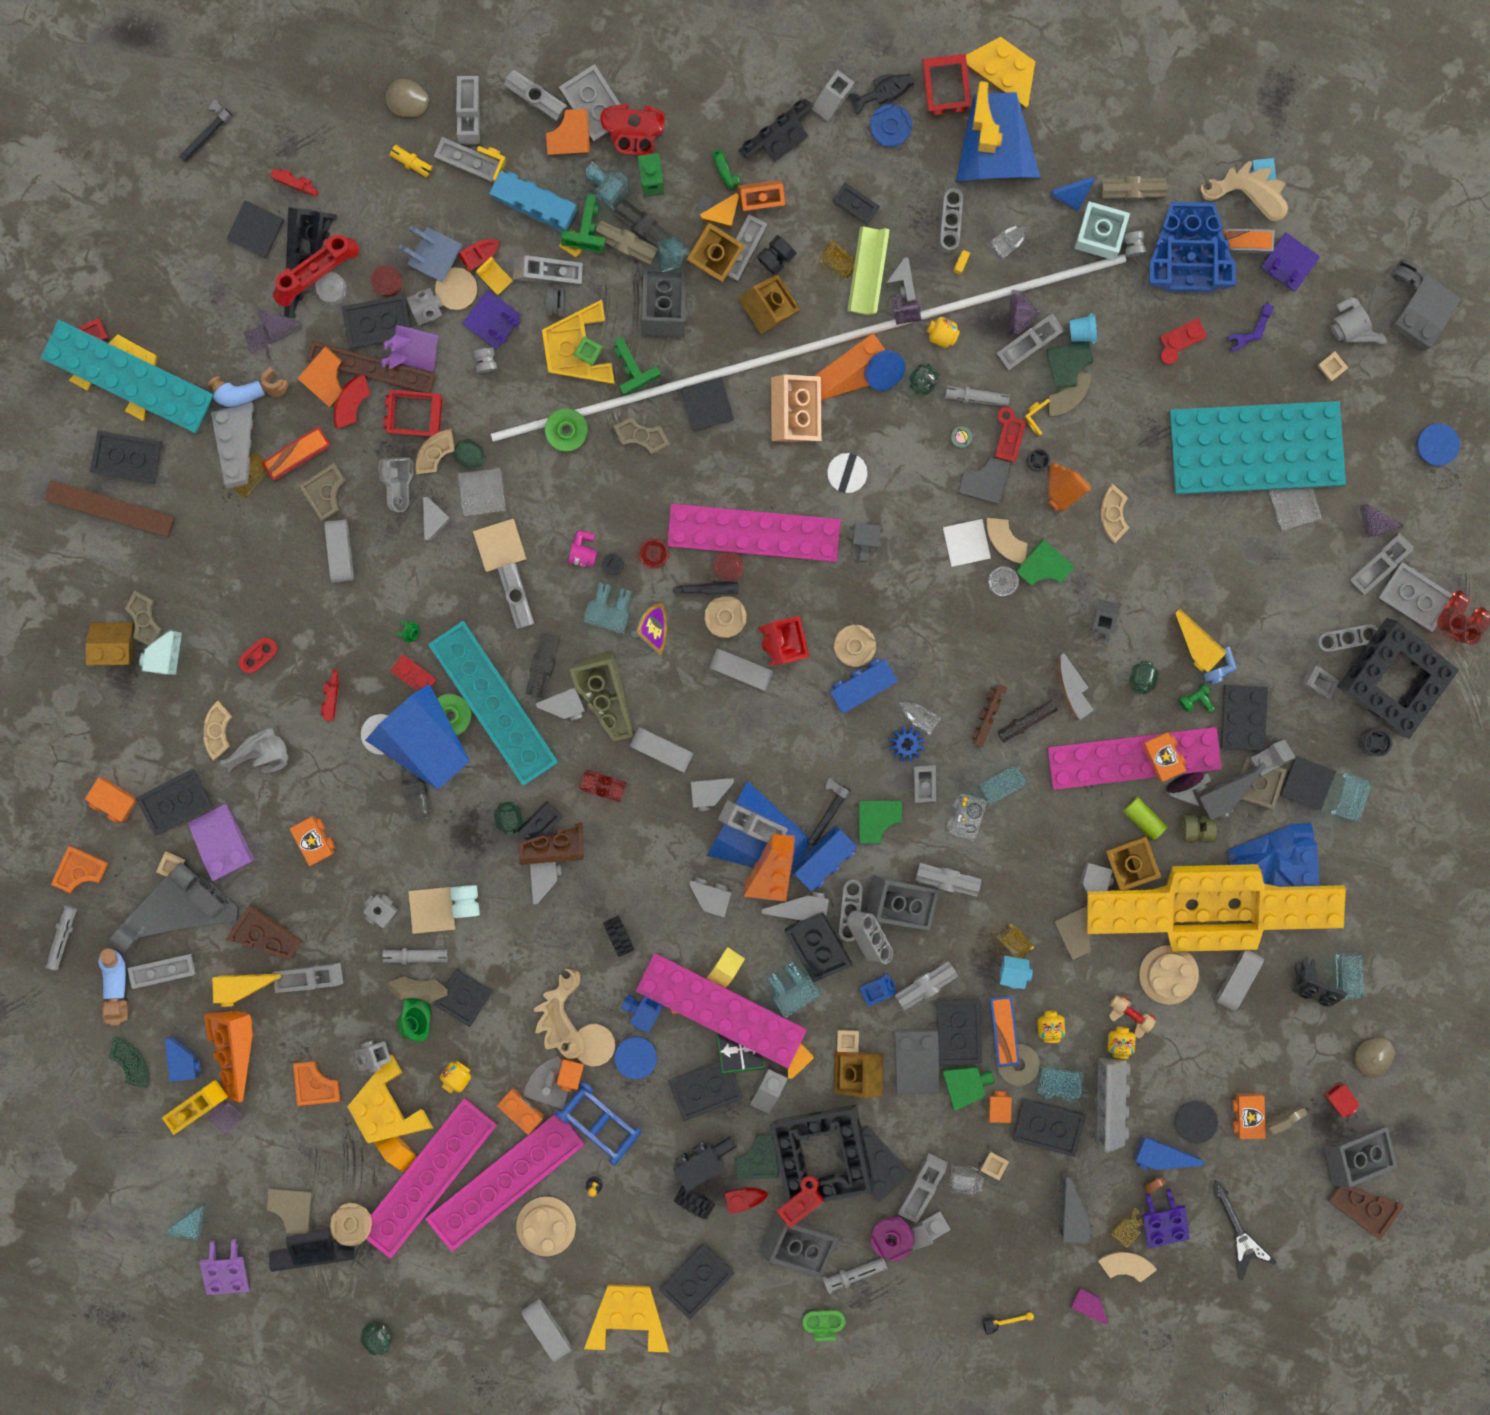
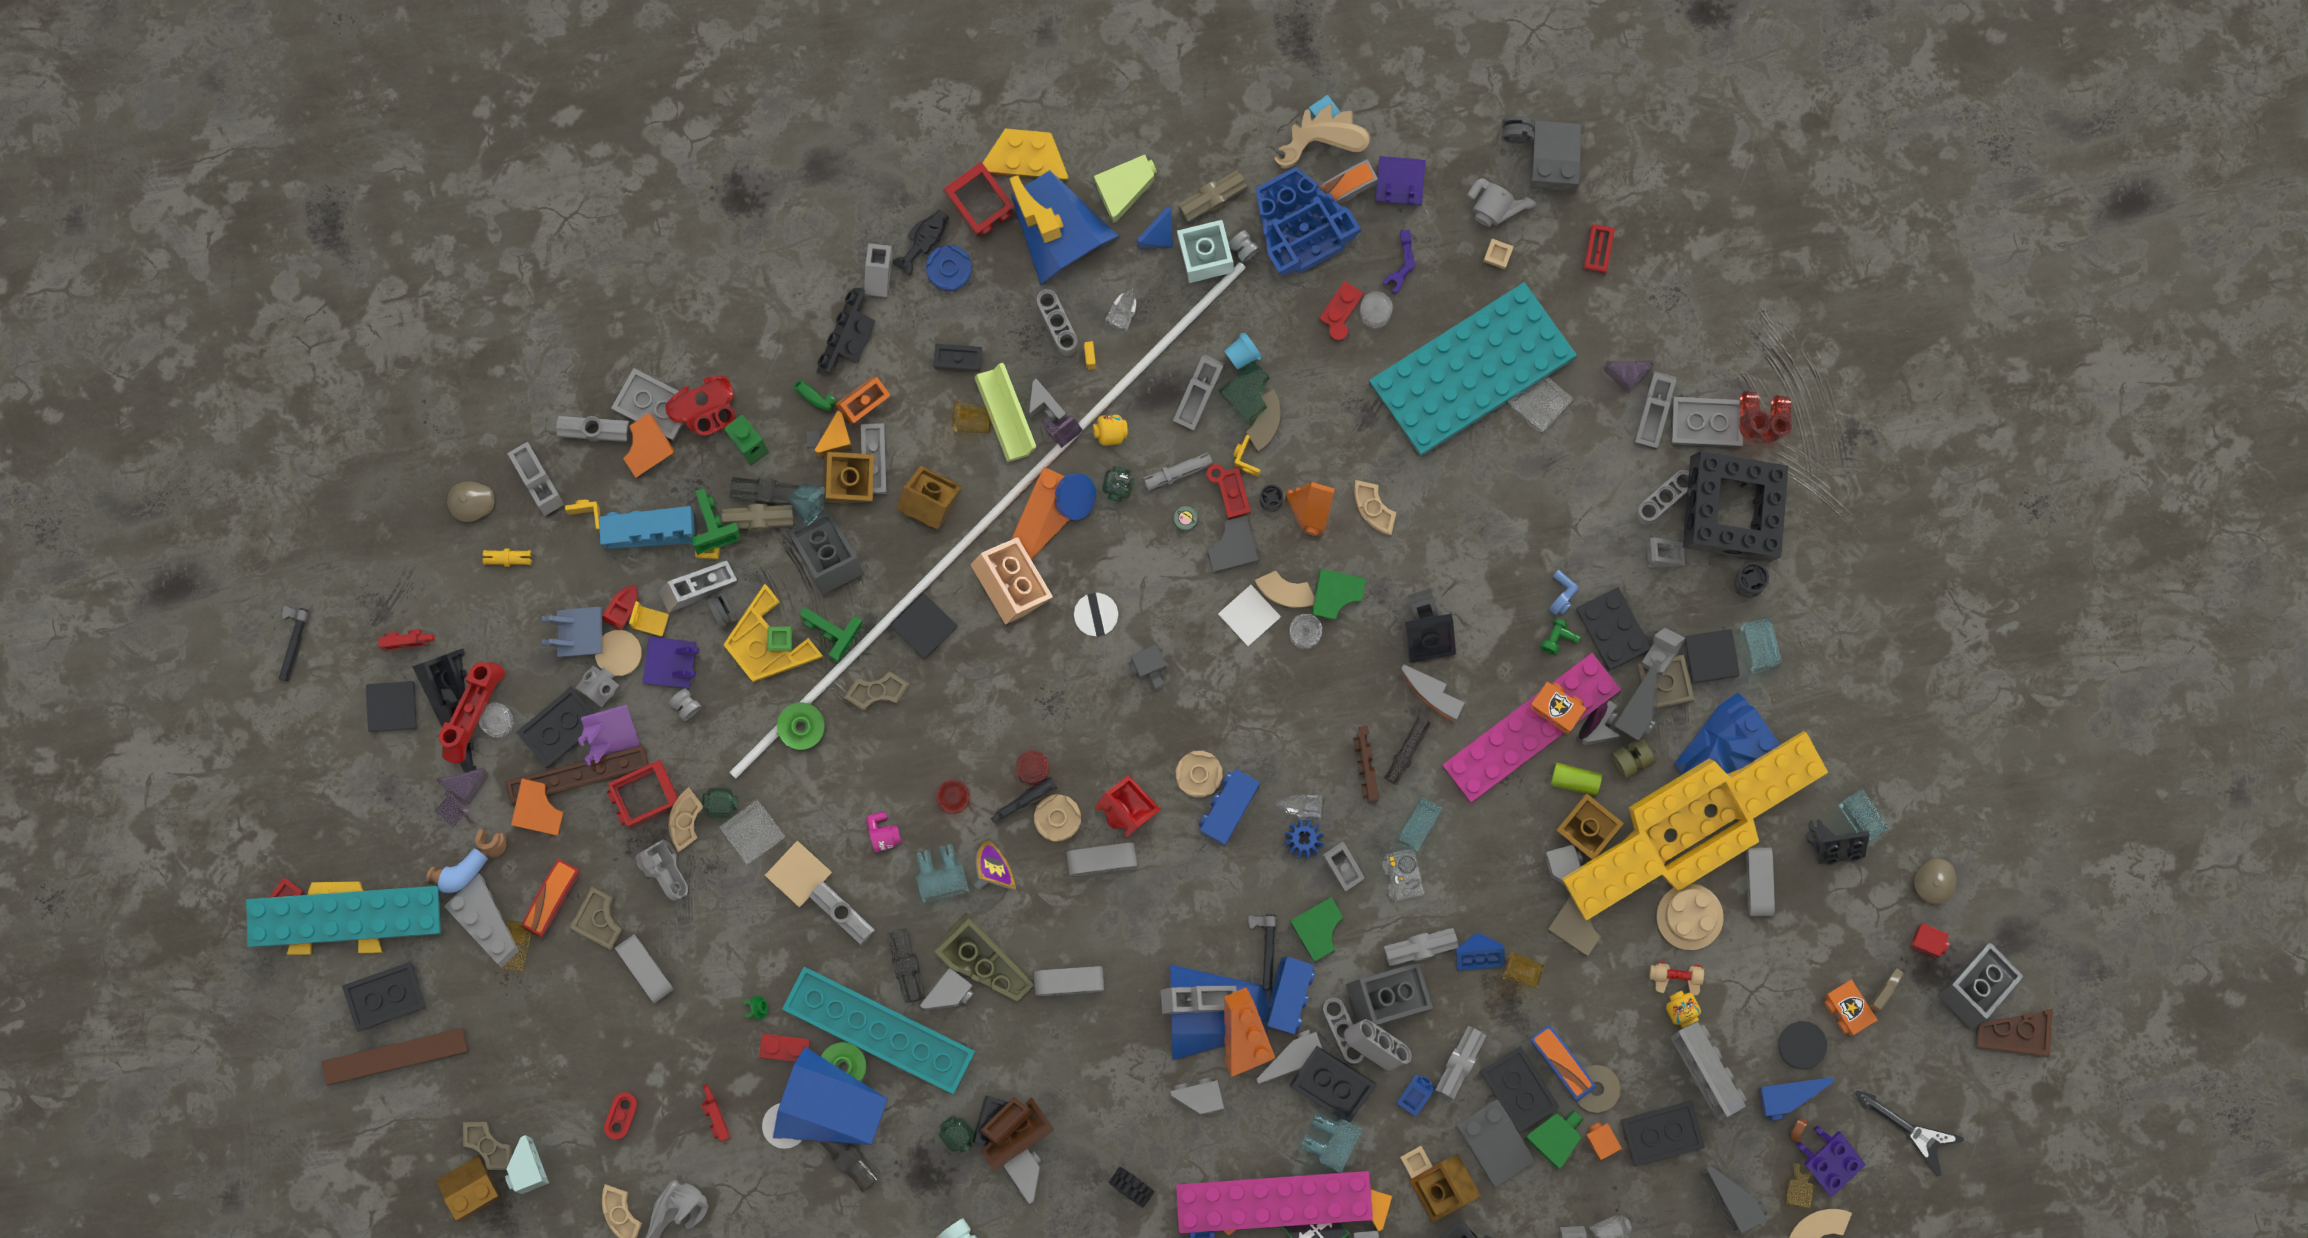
camera: 30 degrees left, 10 degrees down
red tile [333,374,370,429] -> none
clear red wheel [371,265,403,297] -> none
light grey slope [423,497,451,541] -> none
light grey plate [434,137,500,183] -> none
clear red piece [580,770,627,803] -> none
clear light blue brick [585,161,630,211] -> none
black wheel [602,553,624,575] -> none
dark pink plate [667,504,841,562] -> none
light grey slope [691,778,734,811] -> none
light yellow slope [707,947,745,988] -> none
black wheel [756,235,797,276] -> none
tan plate [980,1151,1009,1180] -> none
medium azure brick [1000,955,1033,989] -> none
clear purple slope [1008,289,1041,334] -> none
clear light blue brick [1036,1066,1084,1103] -> none
yellow head [1037,1011,1065,1043] -> none
clear green head [1129,661,1159,694] -> none
yellow slope [1175,609,1227,672] -> none
blue tile [1416,423,1460,466] -> none
none -> reddish brown tile [980,1097,1032,1147]
none -> yellowish green slope [1094,155,1157,223]
none -> clear wheel [1360,292,1393,328]
none -> black plate [1405,614,1456,663]
none -> blue slope [1456,932,1505,971]
none -> red tile [1583,224,1615,274]

